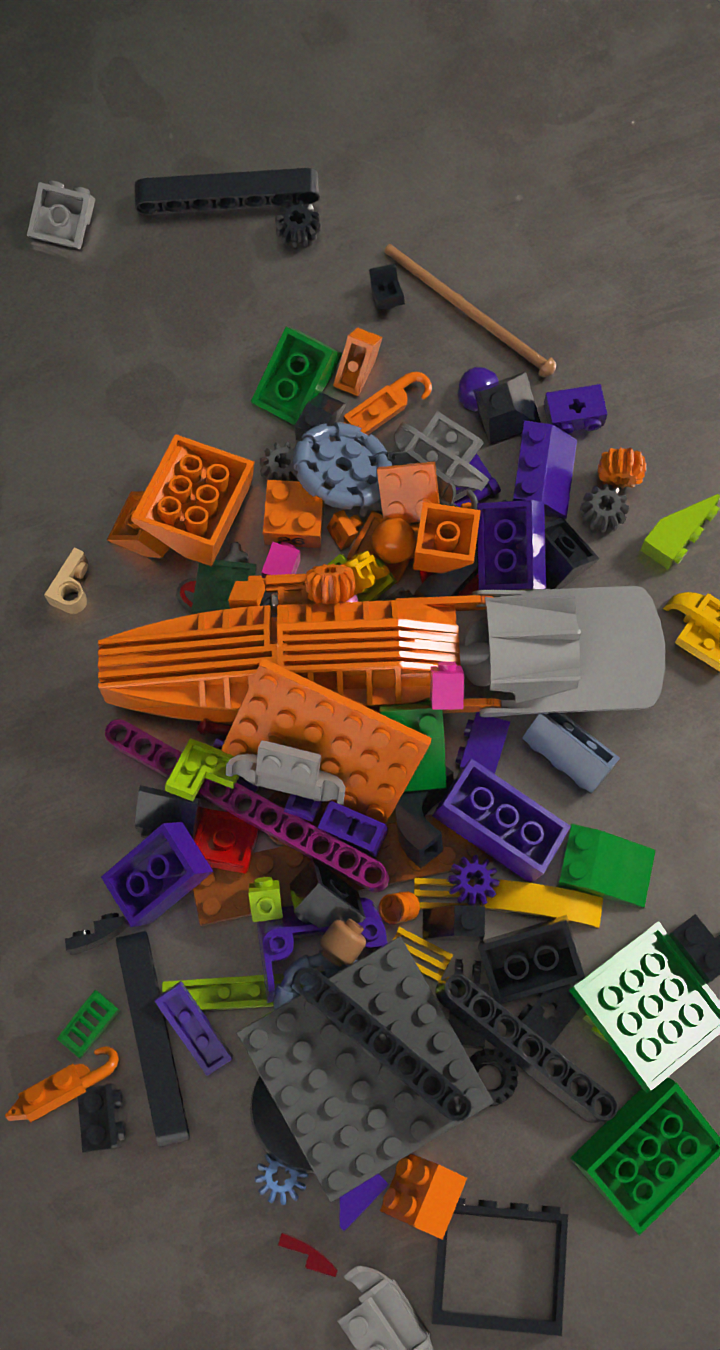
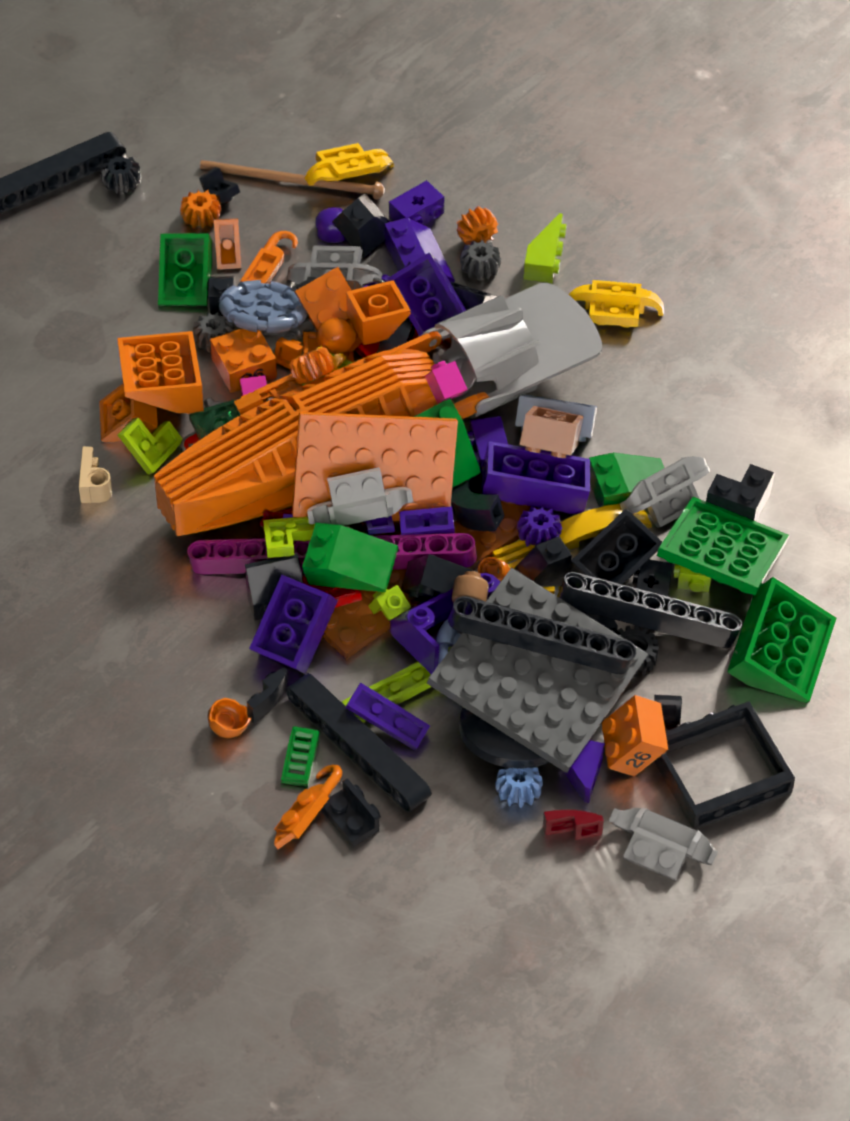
camera: 30 degrees left, 20 degrees down
none -> lime plate [118,418,183,474]
none -> orange gear [180,189,221,230]
none -> orange hair [208,698,251,739]
none -> green slope [302,523,398,592]
none -> yellow plate [304,143,394,186]
none -> nougat brick [520,406,584,458]
none -> light grey plate [620,456,710,527]
none -> black tile [654,695,682,725]

